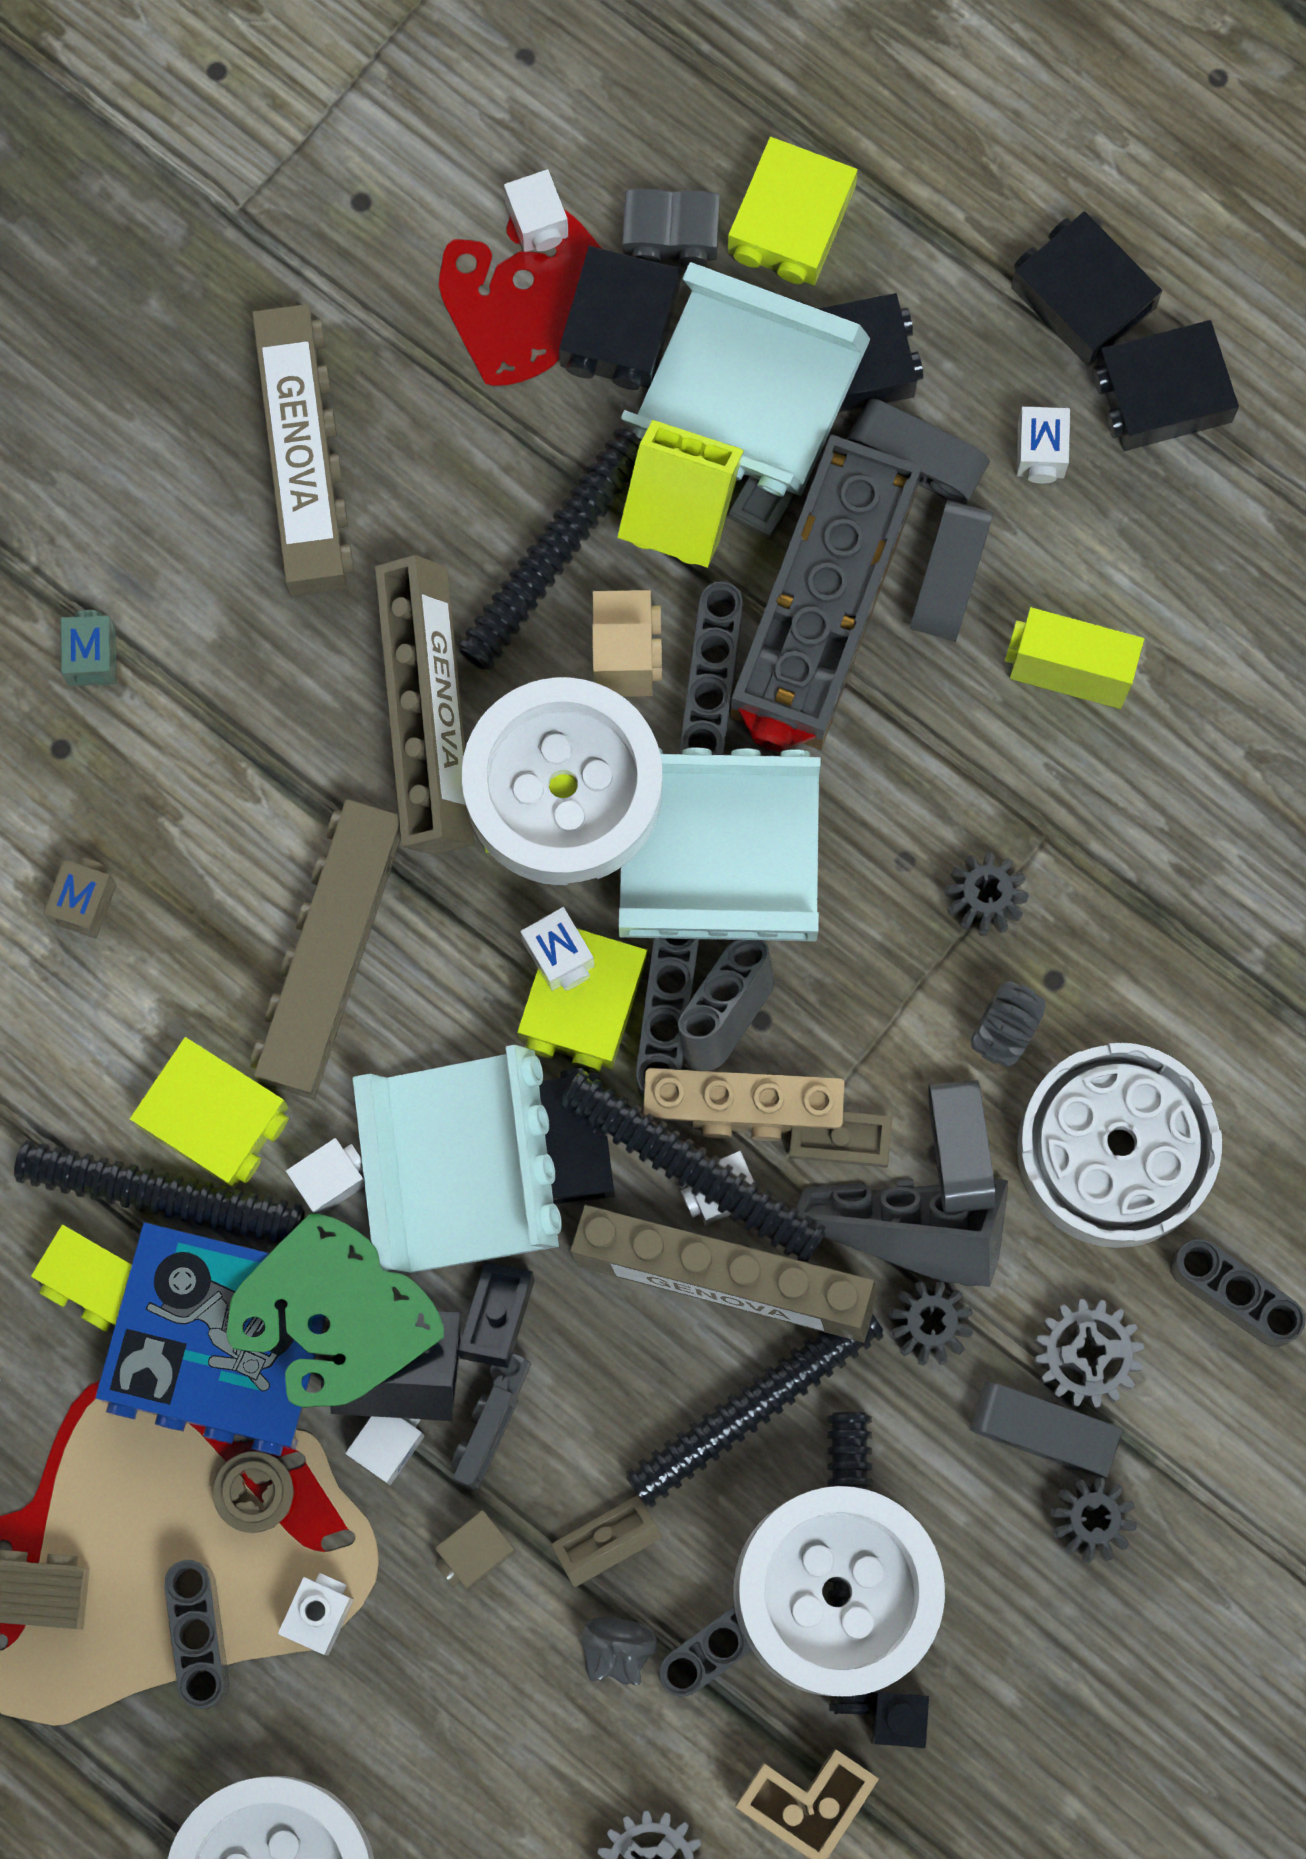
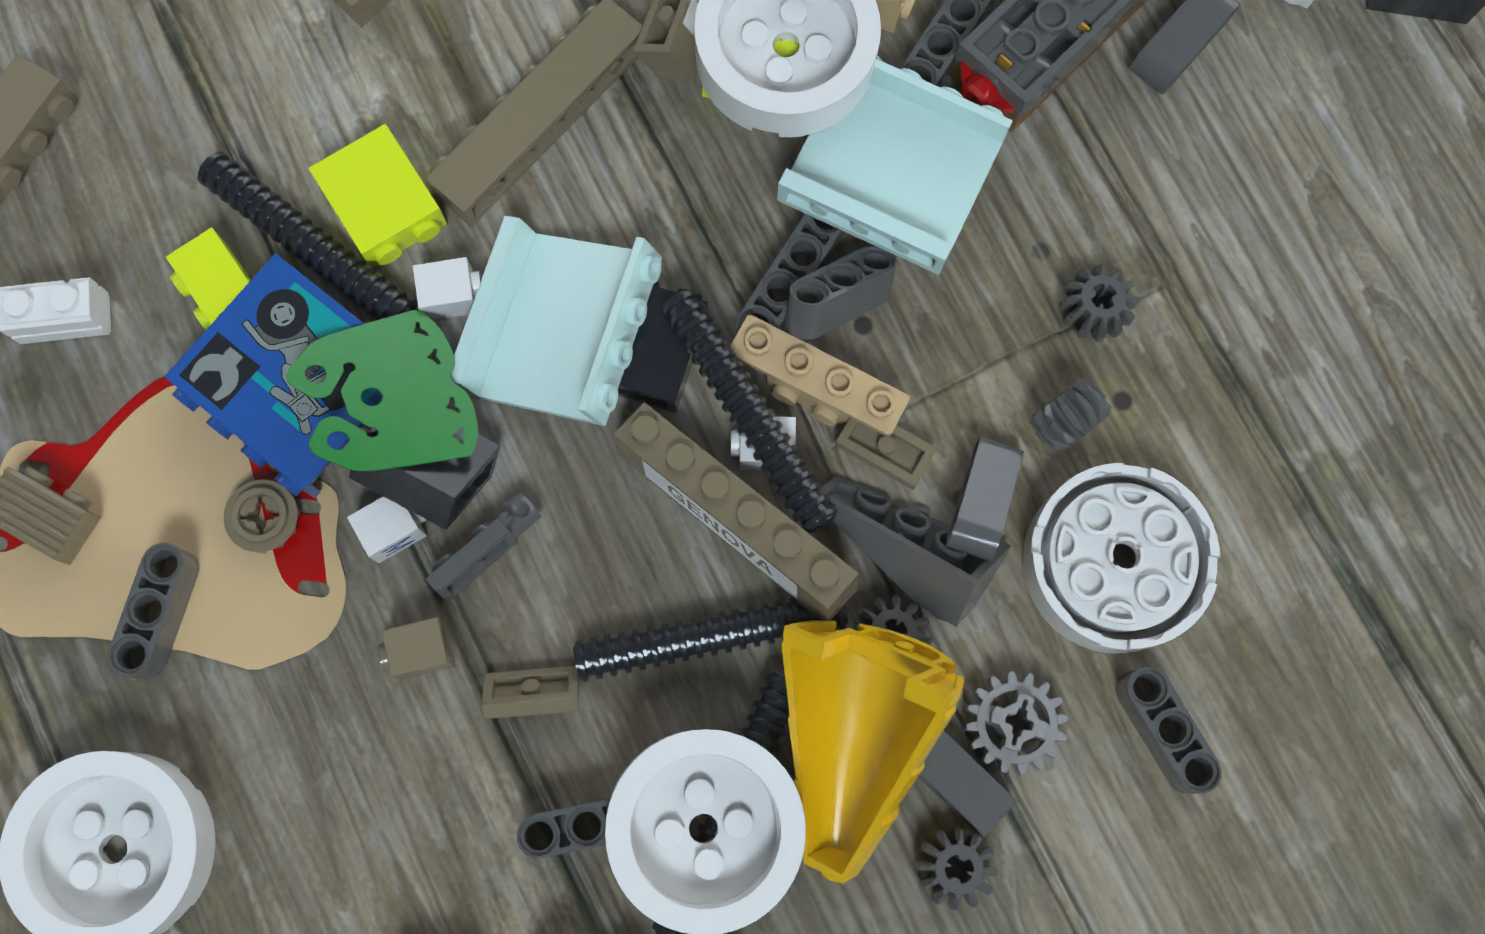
camera: 20 degrees right, 0 degrees up
white brick [278,1573,354,1656] -> none
black plate [458,1262,535,1368] -> none
neon yellow brick [517,928,647,1072] -> none
white brick [520,907,594,991] -> none
dark grey piece [579,1617,657,1686] -> none
neon yellow brick [1004,607,1145,709] -> none
none -> yellow cone [781,621,964,884]

